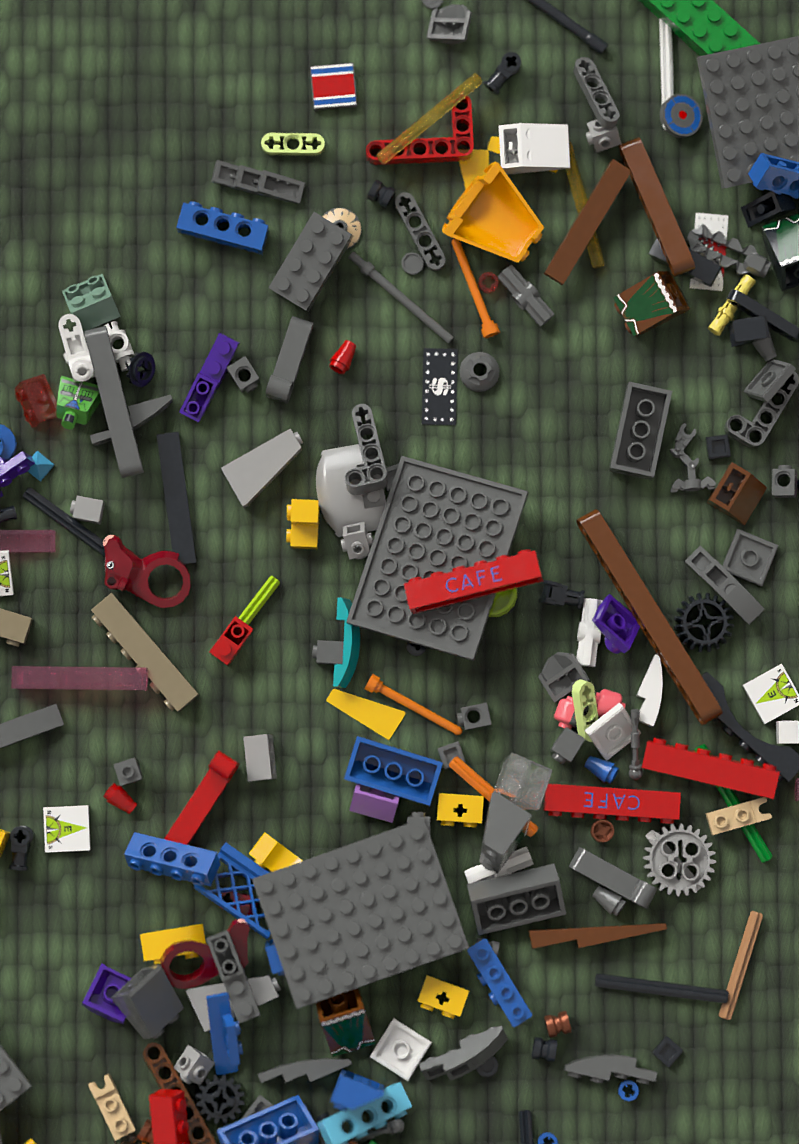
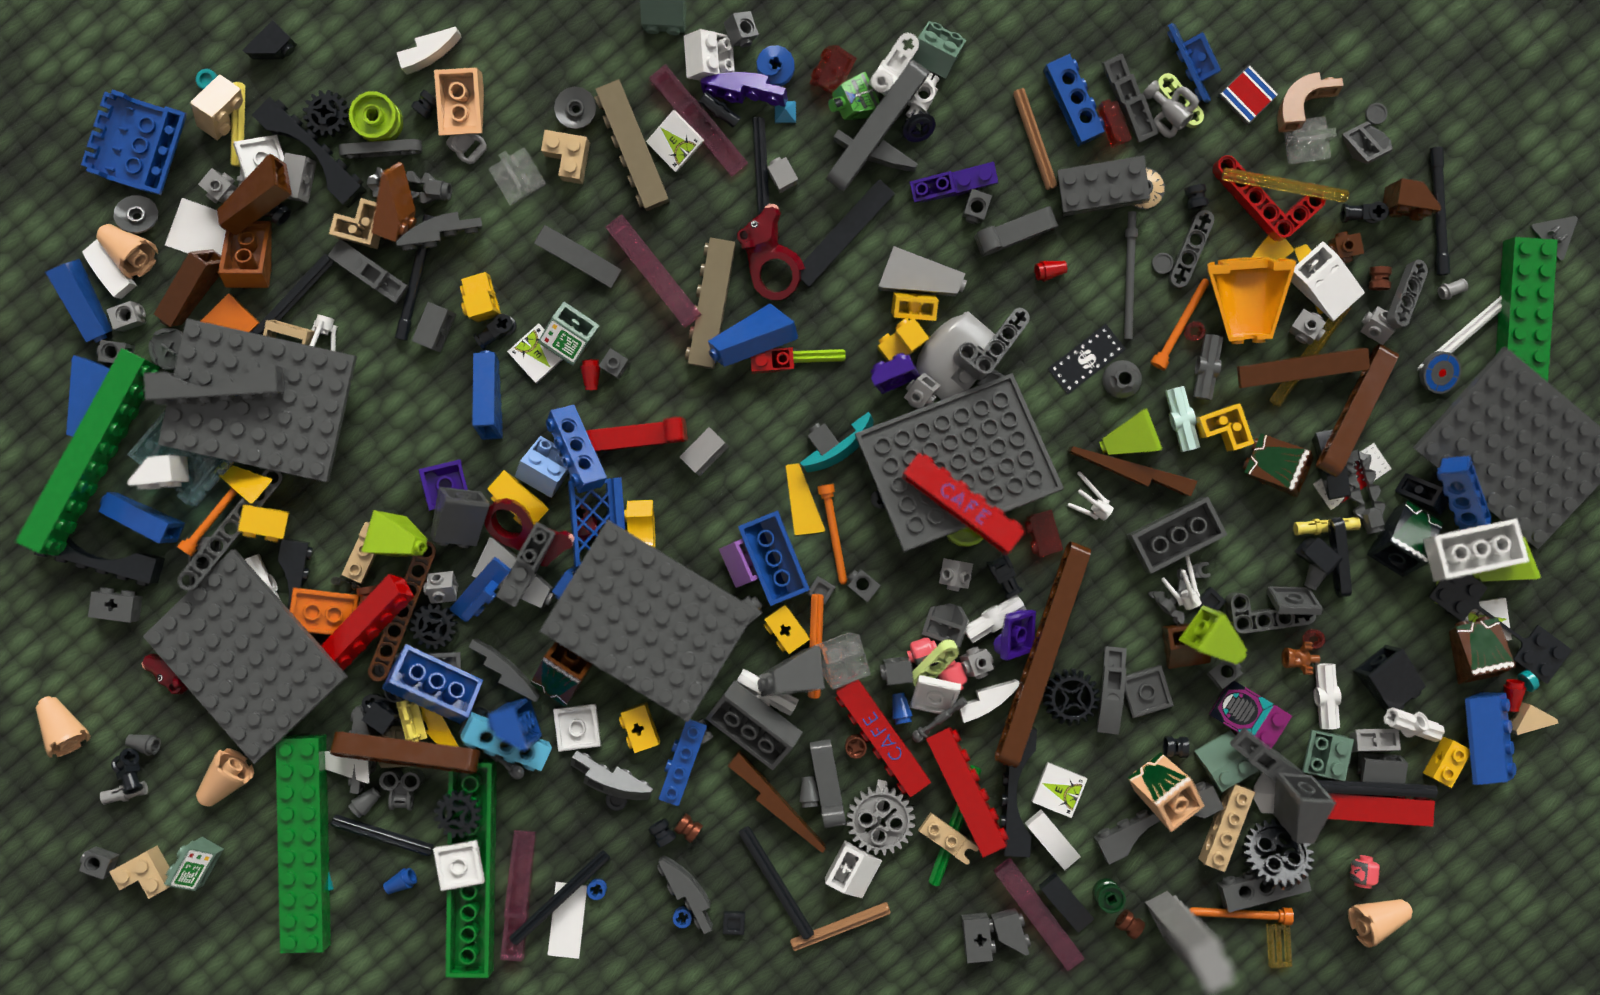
camera: 55 degrees right, 5 degrees up
none -> lime slope [362,510,427,557]
none -> blue slope [472,350,503,440]
none -> light blue slope [515,436,569,498]
none -> slope [538,302,600,366]
none -> blue slope [708,303,798,367]
none -> white slope [825,840,882,898]
none -> dark purple slope [870,353,920,394]
none -> yellow brick [891,291,939,321]
none -> light grey brick [939,558,973,591]
none -> light grey brick [959,647,994,679]
none -> medium nougat axle [1013,88,1057,190]
none -> clear red bracket [1024,509,1063,557]
none -> reddish brown slope [1067,446,1198,496]
none -> white plant [1067,471,1114,521]
none -> clear red bracket [1097,99,1132,148]
none -> lime slope [1099,408,1162,455]
none -> light grey piece [1143,80,1199,138]
none -> white plant [1161,555,1202,610]
none -> light aqua piece [1165,386,1200,452]
none -> blue bracket [1167,23,1222,103]
none -> lime slope [1179,605,1247,664]
none -> yellow brick [1196,403,1254,451]
none -> arch [1277,72,1344,132]
none -> clear bracket [1284,116,1337,164]
none -> light grey brick [1288,309,1326,345]
none -> reddish brown brick [1328,232,1364,263]
none -> copper wheel [1369,266,1392,291]
none -> reddish brown slope [1383,178,1441,221]
none -> light grey pin [1438,278,1468,300]

